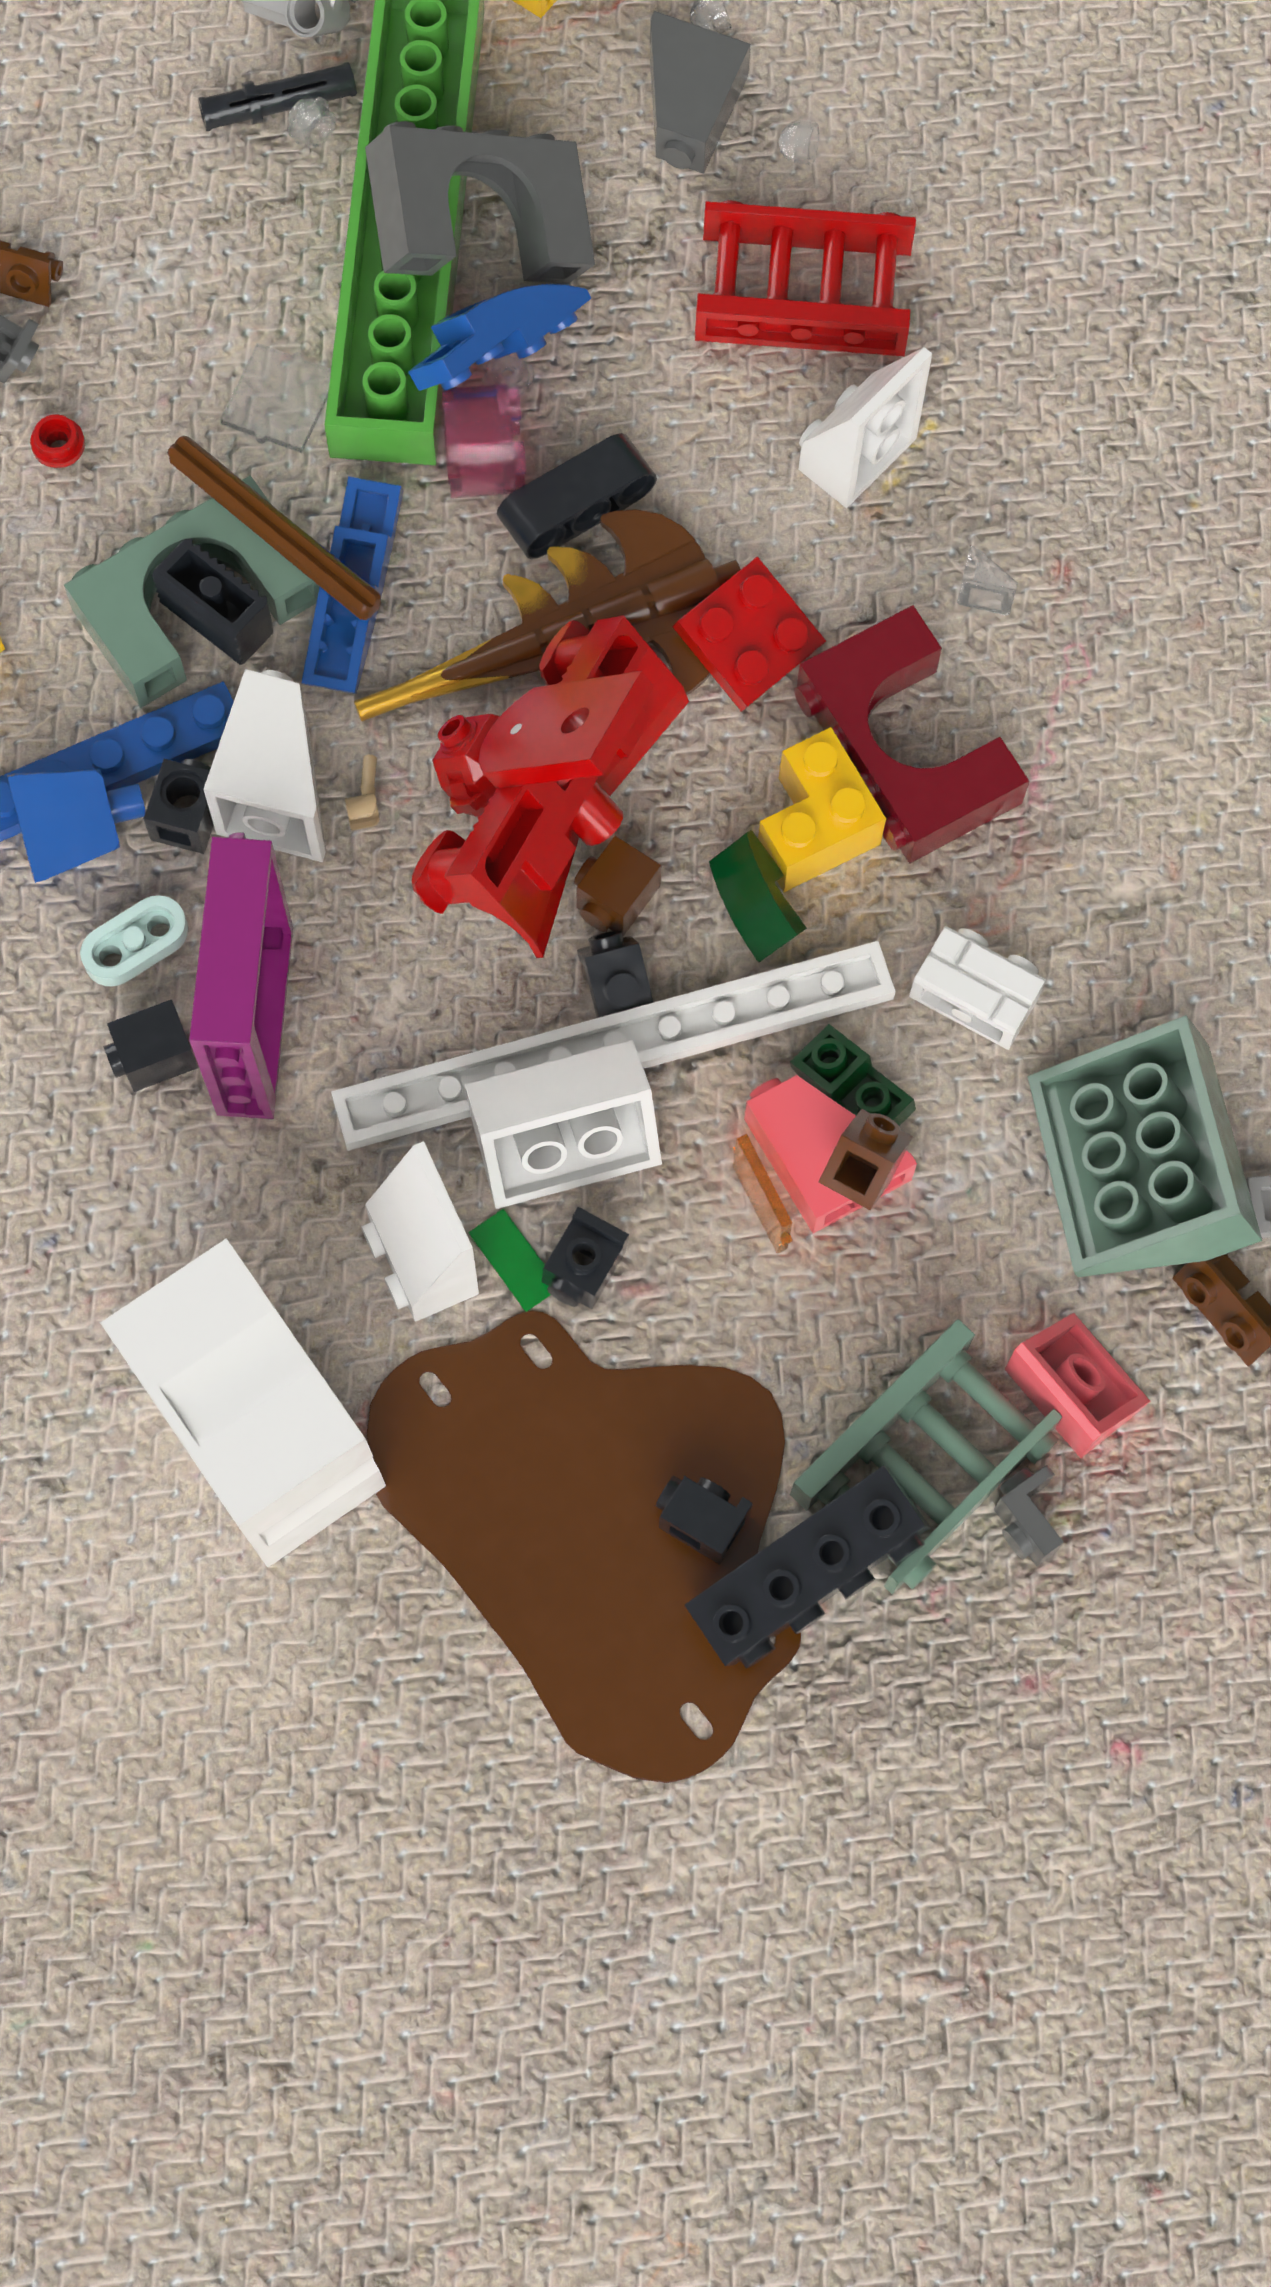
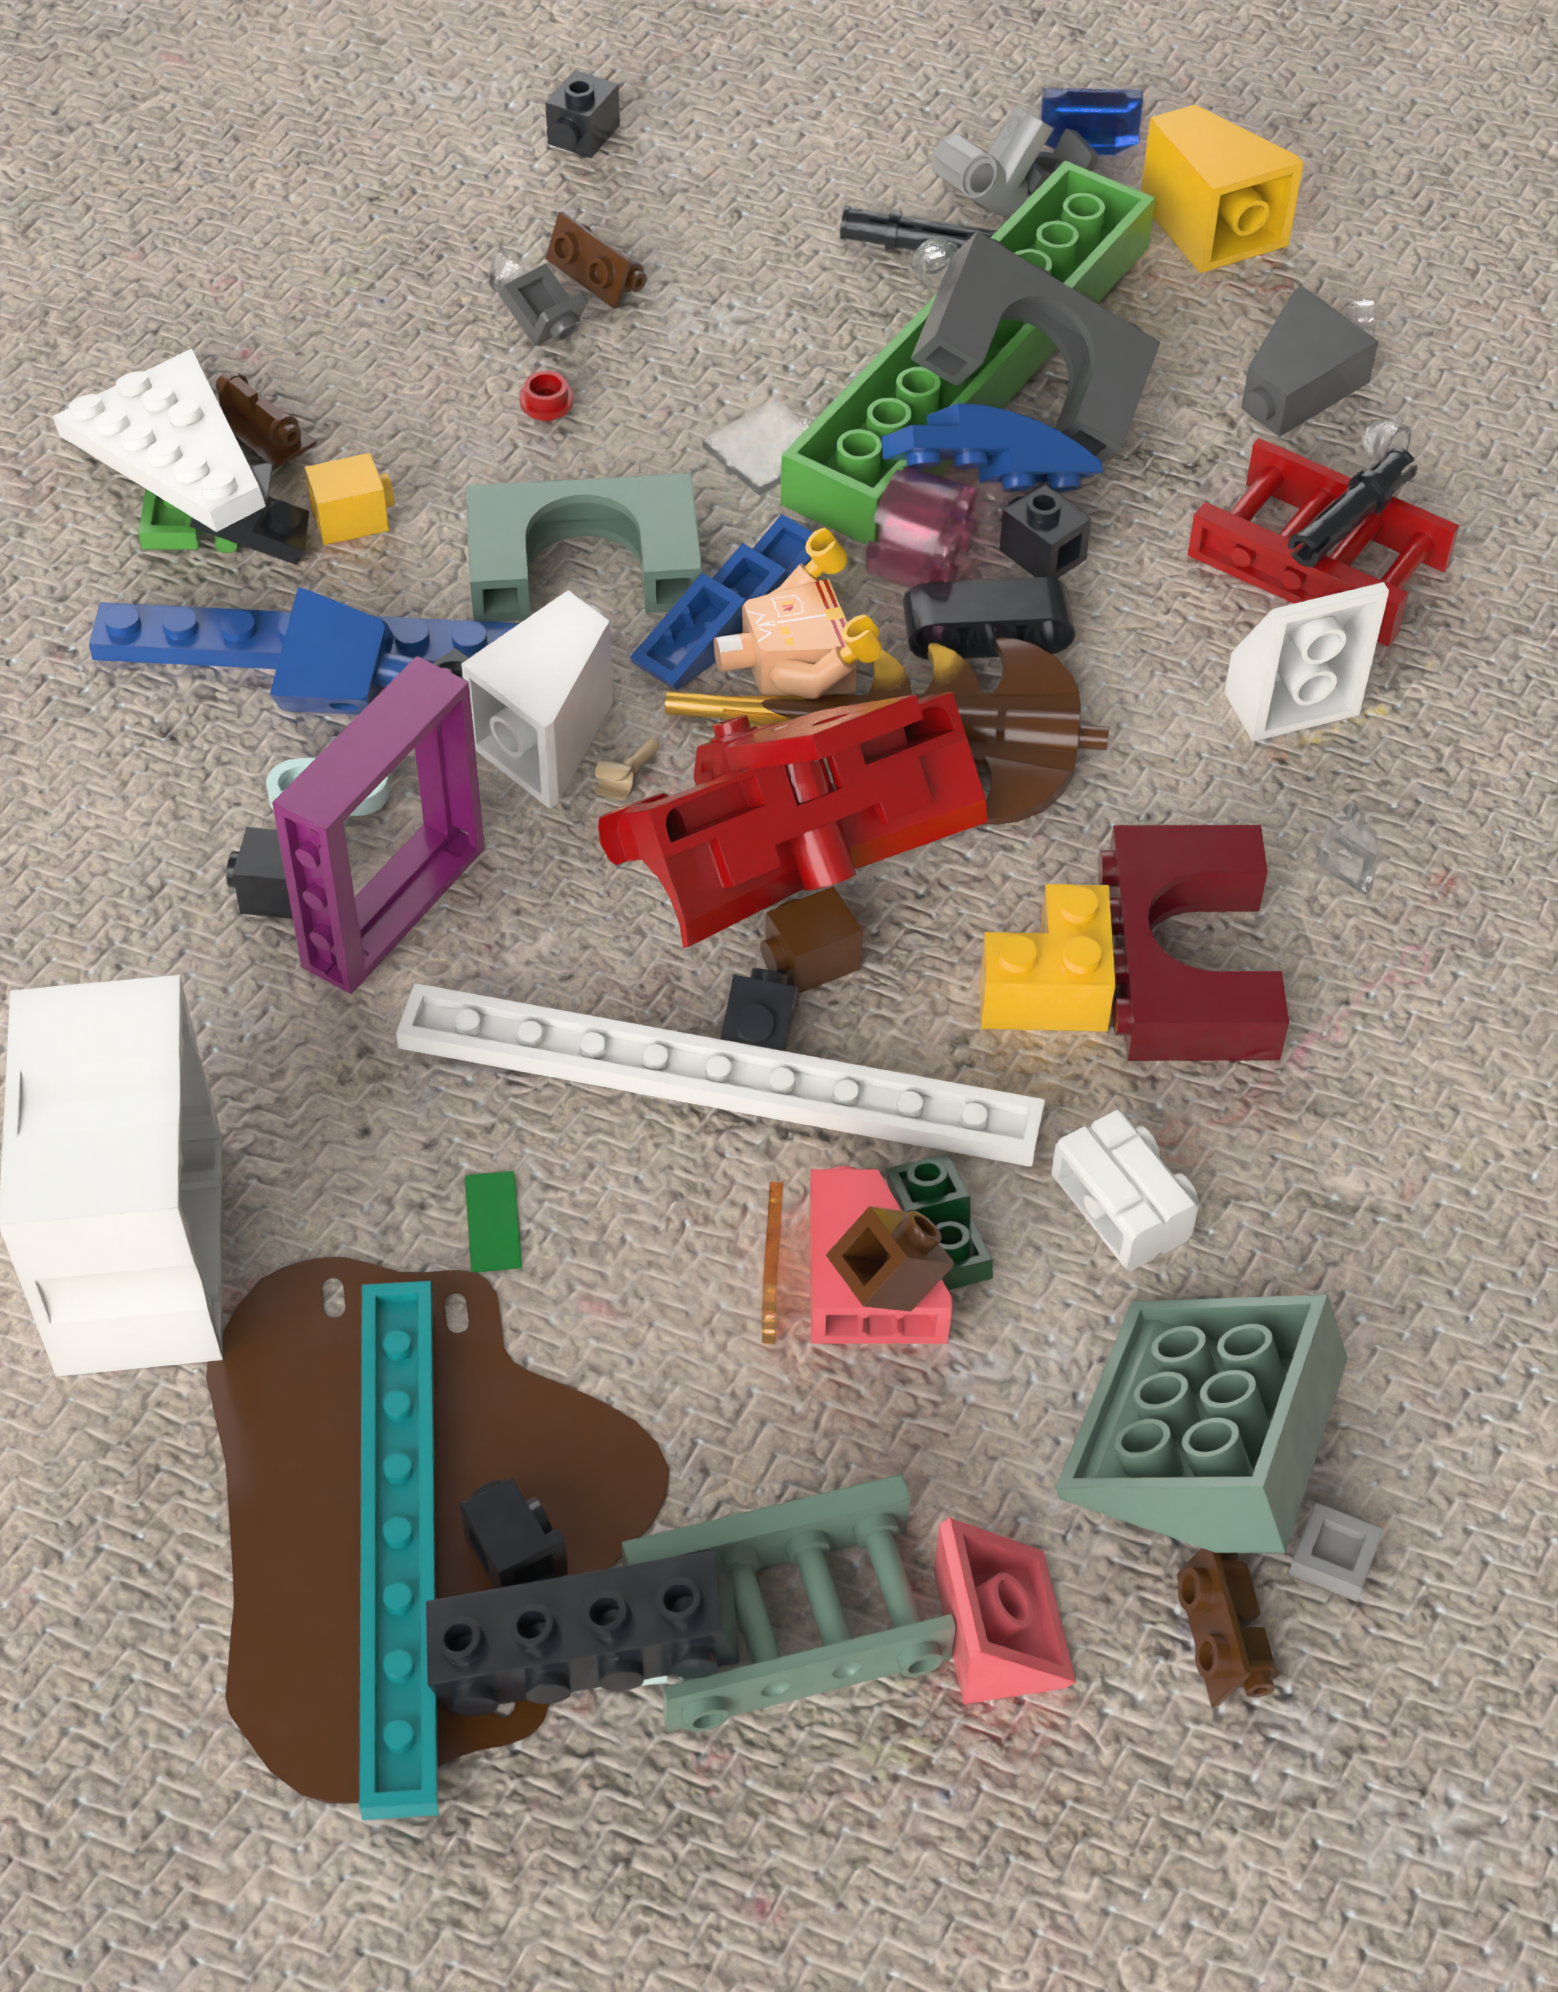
camera: 30 degrees right, 20 degrees down
black brick [152,538,273,665] -> none
reddish brown axle [167,436,382,620] -> none
white slope [361,1141,479,1322] -> none
white slope [465,1040,662,1209] -> none
black brick [542,1207,629,1309] -> none
red plate [672,556,827,712] -> none
dark green slope [709,830,807,963] -> none
dark grey bracket [994,1465,1064,1567] -> none
none -> teal plate [359,1281,439,1820]
none -> light nougat torso [714,528,882,699]
none -> black brick [999,483,1091,579]
none -> black pin [1288,447,1418,567]

